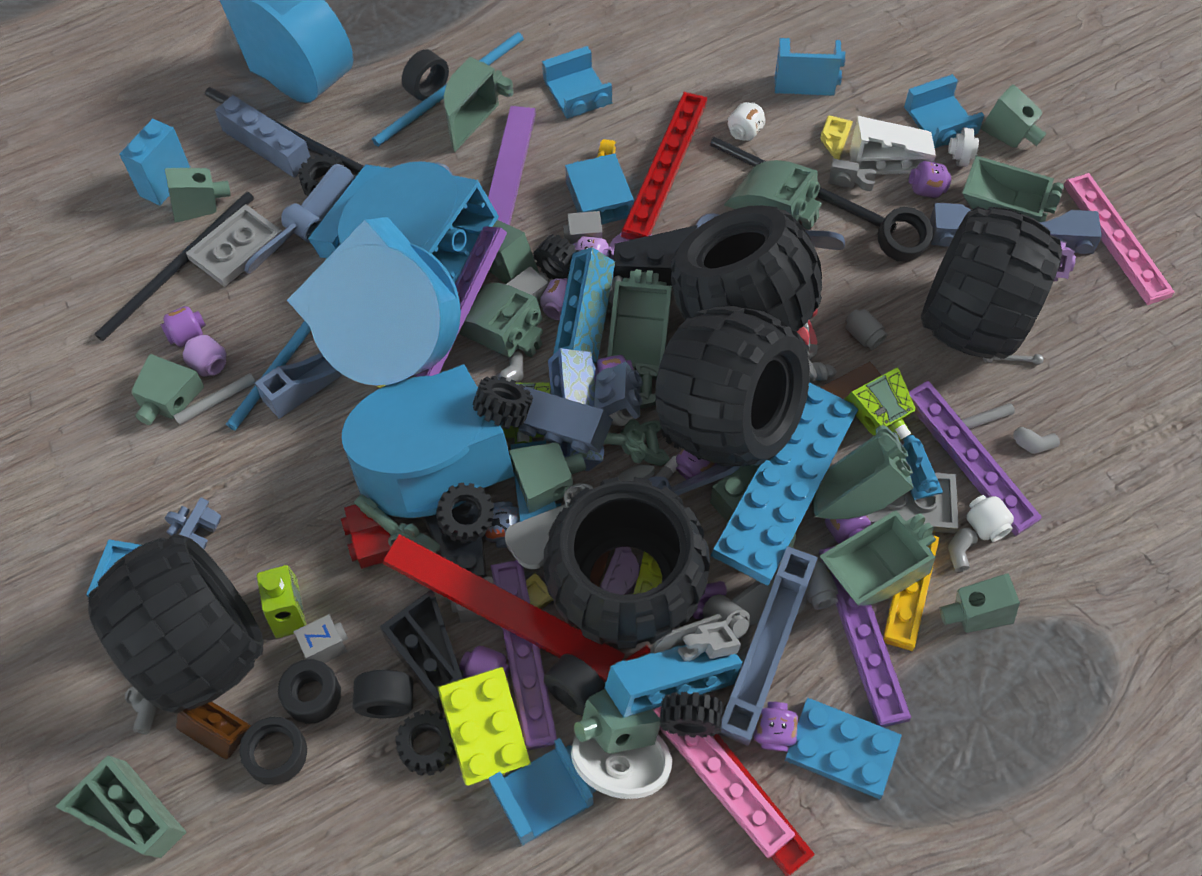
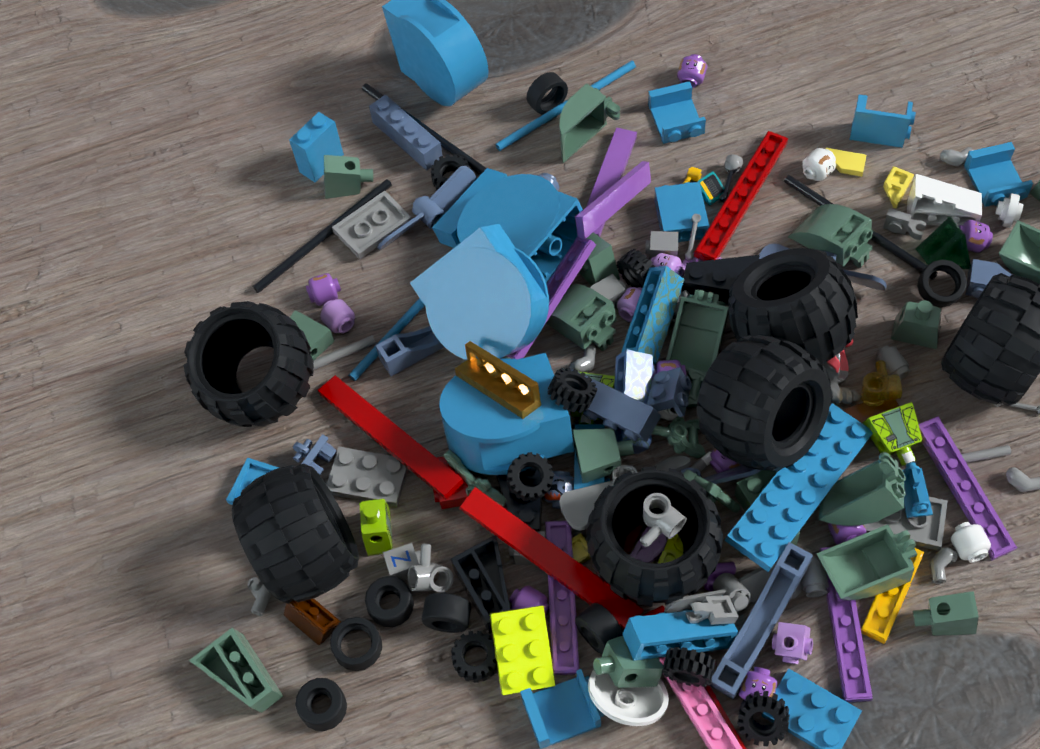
camera: 15 degrees right, 0 degrees up
none -> black tyre [183,301,314,427]
none -> black tyre [295,678,347,731]
none -> red tile [318,375,464,500]
none -> light grey plate [327,446,408,507]
none -> light grey piece [407,544,453,592]
none -> pearl gold fence [455,341,541,419]
none -> medium lavender tile [575,161,651,239]
none -> light grey piece [640,493,687,547]
none -> medium lavender head [677,54,708,88]
none -> sand green piece [683,469,740,513]
none -> light grey hinge [685,214,701,260]
none -> slope [697,171,724,205]
none -> light grey hinge [720,154,743,202]
none -> black tyre [737,691,790,746]
none -> lavender brick [772,622,813,664]
none -> light yellow tile [826,148,867,177]
none -> clear yellow piece [860,360,902,406]
none -> sand green torso [891,300,941,349]
none -> clear green slope [915,217,971,270]
none -> light grey arm [940,147,973,166]

